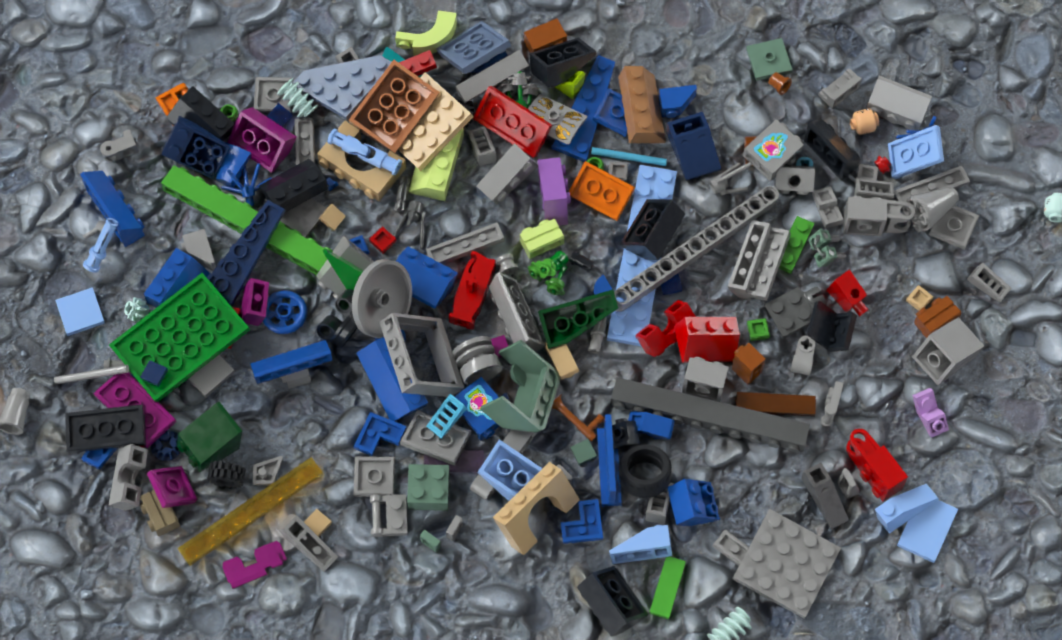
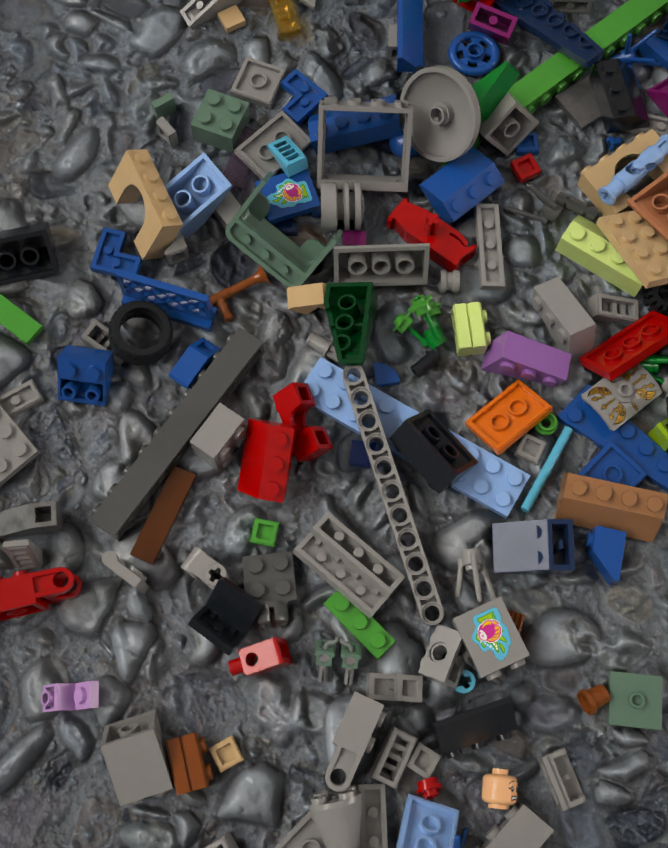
camera: 110 degrees right, 5 degrees up
tan tile [318,204,346,231] -> none
light grey plate [370,494,408,537] -> none
sand green tile [570,439,597,466] -> none
light blue slope [609,525,672,565] -> none
black brick [612,418,640,449] -> none
dark orange brick [732,343,766,385] -> none

